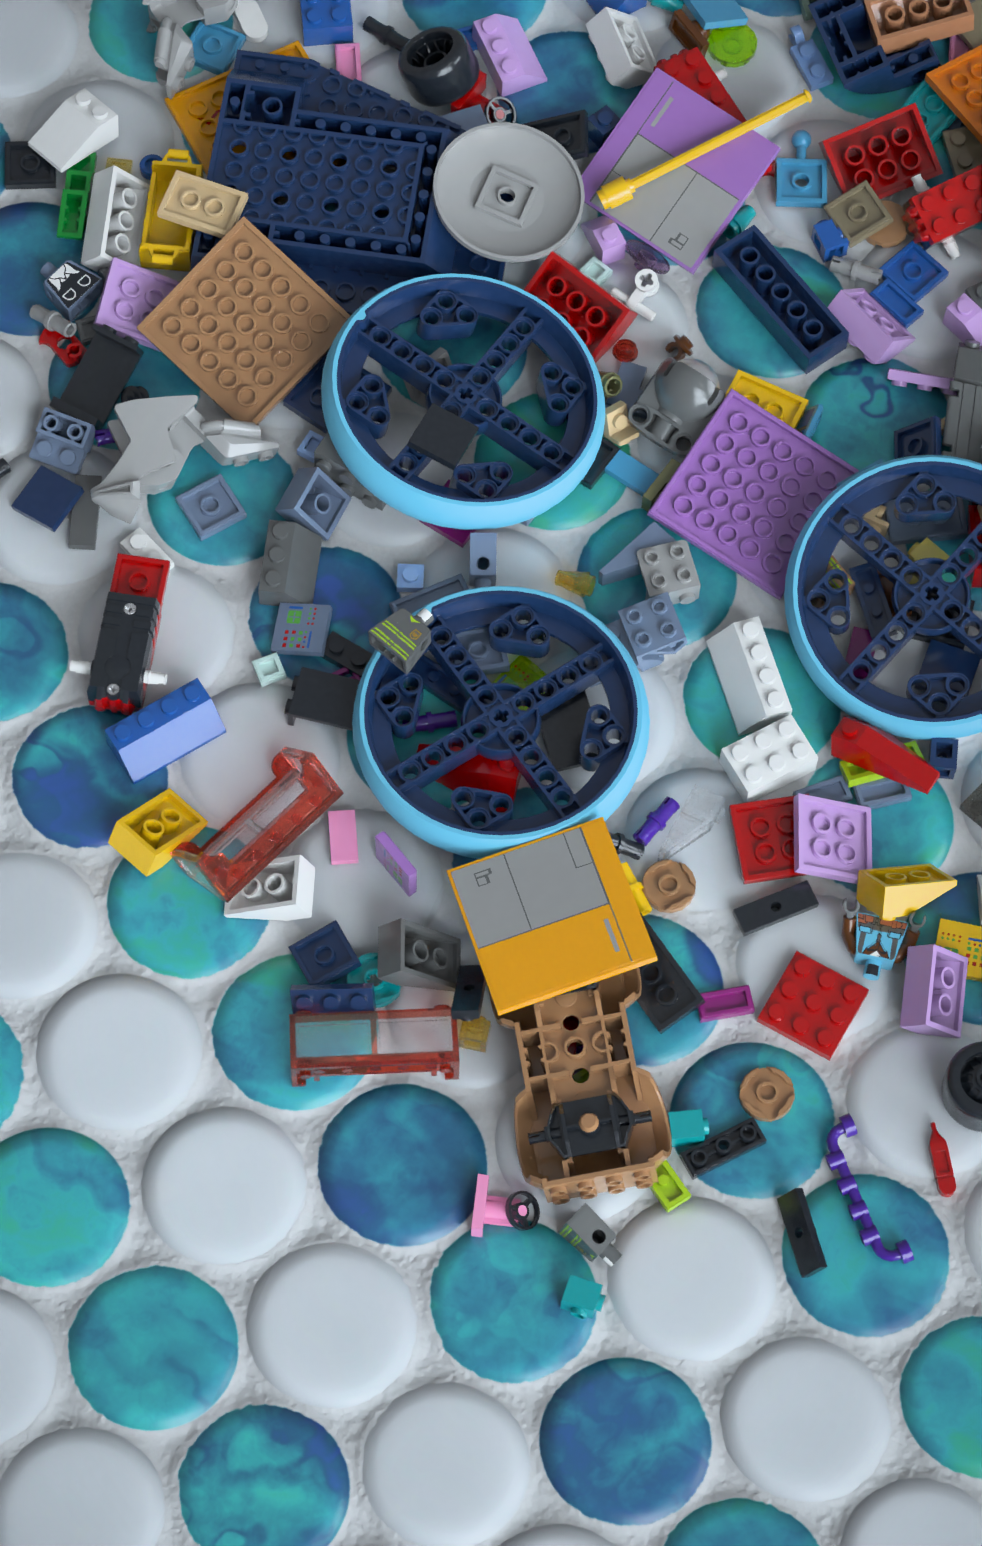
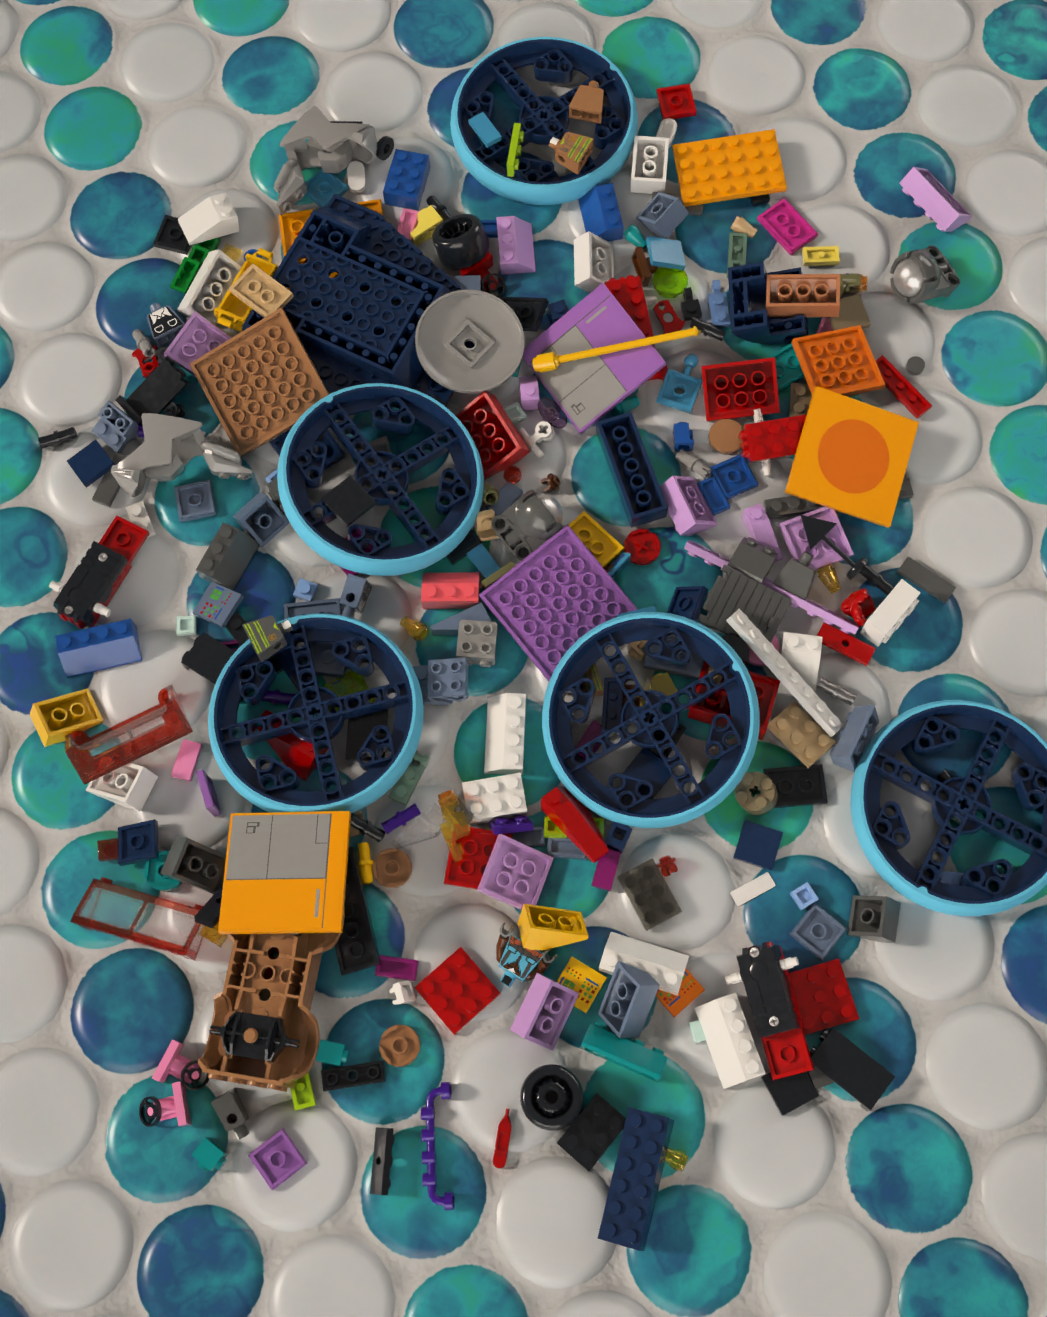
camera: 25 degrees right, 5 degrees up
dark blue plate [290,983,376,1014] -> none
black tile [732,880,819,936] -> none
dark tan tile [823,180,894,248] -> none
none -> clear red plate [97,838,118,862]
none -> bright pink piece [139,1082,191,1127]
none -> medium lavender tile [248,1128,308,1190]
none -> sand green plate [388,750,430,806]
none -> white tile [389,981,416,1005]
none -> light yellow arch [410,205,443,247]
none -> coral slope [421,572,480,609]
none -> clear yellow plate [438,789,473,863]
none -> dark purple plate [490,815,533,835]
none -> magenta tile [591,849,621,892]
none -> red tile [624,529,661,566]
none -> red piece [652,300,685,334]
none -> black plate [680,287,702,321]
none -> black pin [689,317,726,341]

